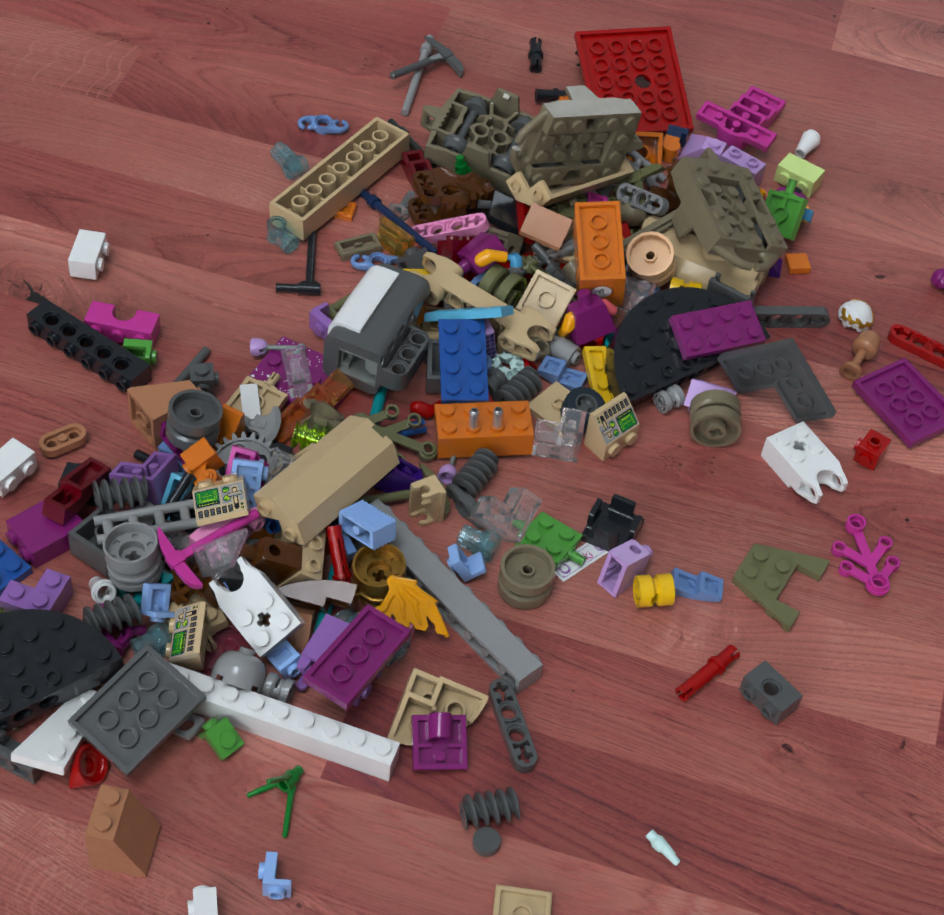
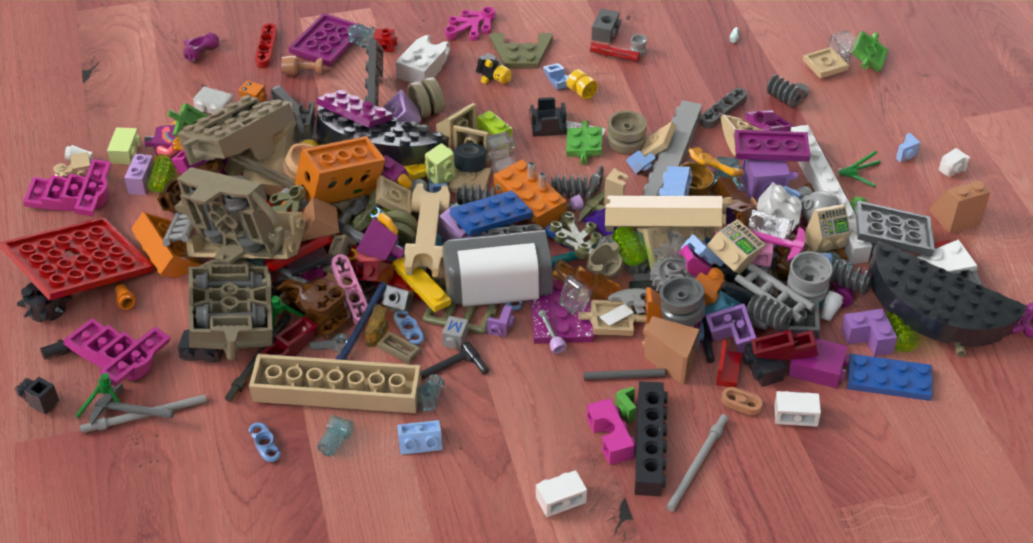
camera: 115 degrees left, 5 degrees down
dark grey brick [189,362,219,396] -> none
medium azure tile [424,305,514,322] -> none
clear light blue piece [456,524,502,563] -> none
clear brick [469,487,543,543] -> none
black pin [535,88,567,102] -> none
lavender torso [597,539,653,598] -> none
leg [662,124,689,163] -> none
lavender slope [678,134,729,160] -> none
white hair [838,299,874,332] -> none
none -> black brick [14,377,59,414]
none -> tan brick [53,152,91,178]
none -> dark pink slope [64,318,171,387]
none -> green plant [76,373,121,418]
none -> white brick [193,86,234,115]
none -> orange brick [238,80,267,103]
none -> clear light blue brick [348,23,375,48]
none -> light blue bracket [397,420,442,455]
none -> yellowish green brick [425,143,455,184]
none -> tan slope [436,103,476,147]
none -> light grey brick [442,316,469,350]
none -> piece [475,53,512,84]
none -> lime brick [477,111,512,150]
none -> light grey wheel [630,34,647,57]
none -> tan plate [641,122,676,157]
none -> light grey bar [666,414,729,512]
none -> red panel [716,340,742,388]

